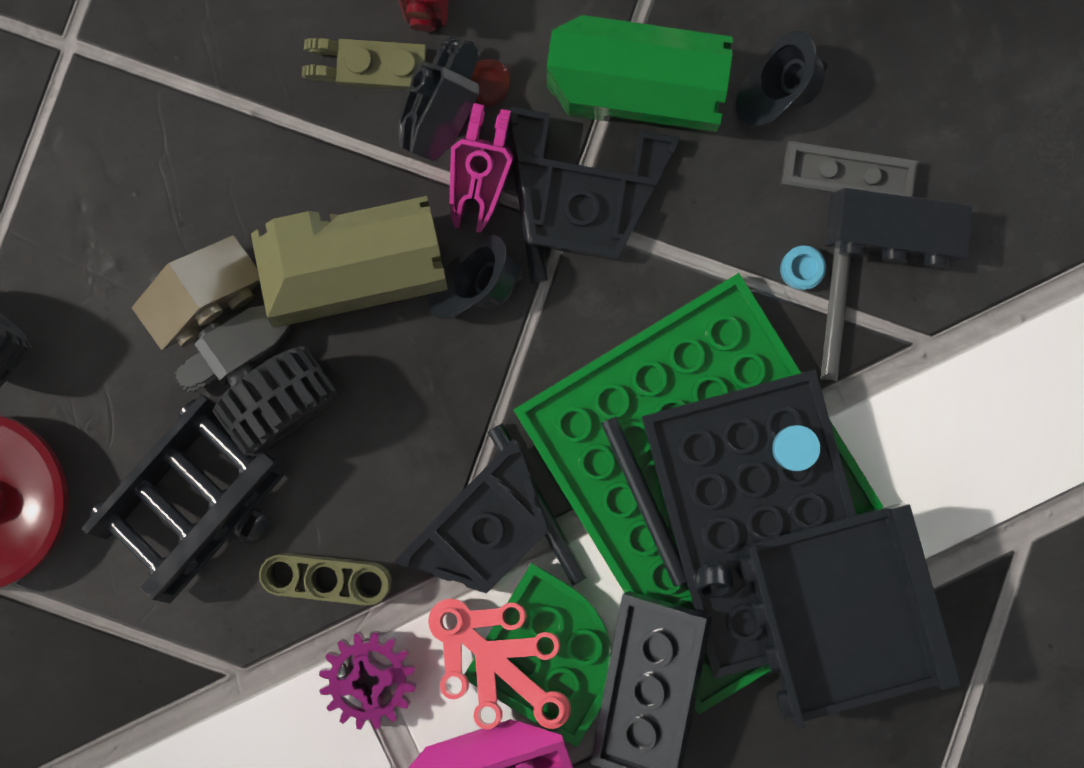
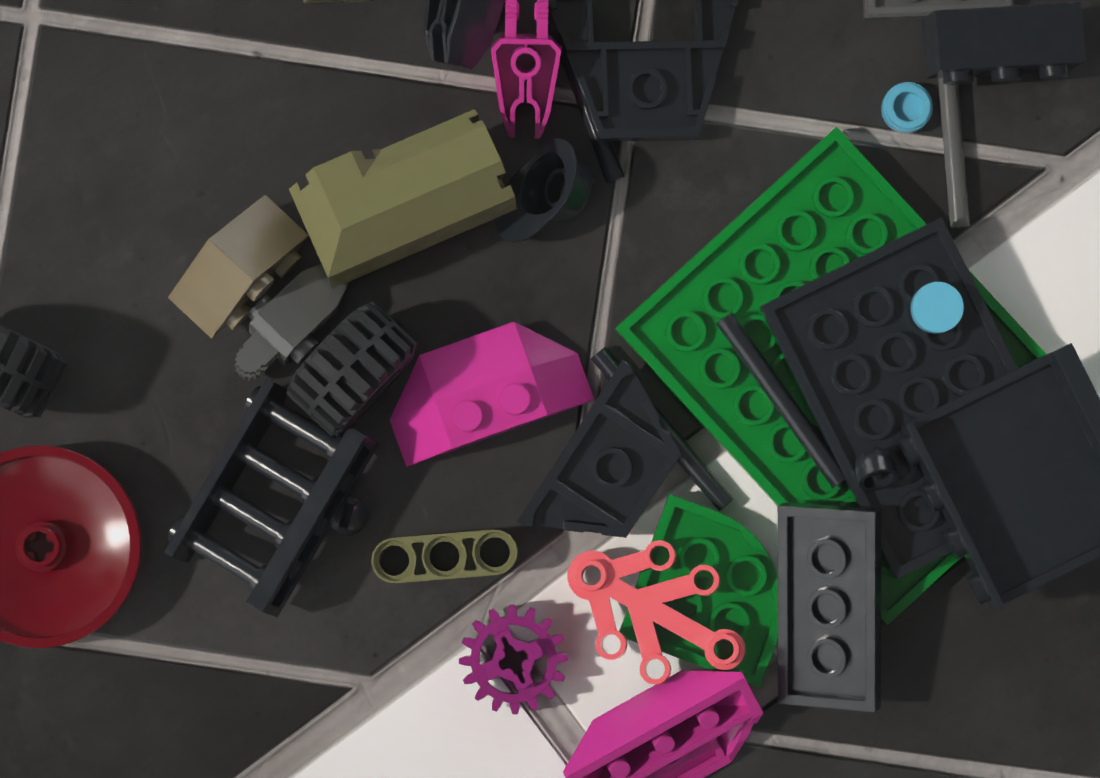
camera: 15 degrees left, 0 degrees up
none -> dark pink wedge [390,322,594,467]

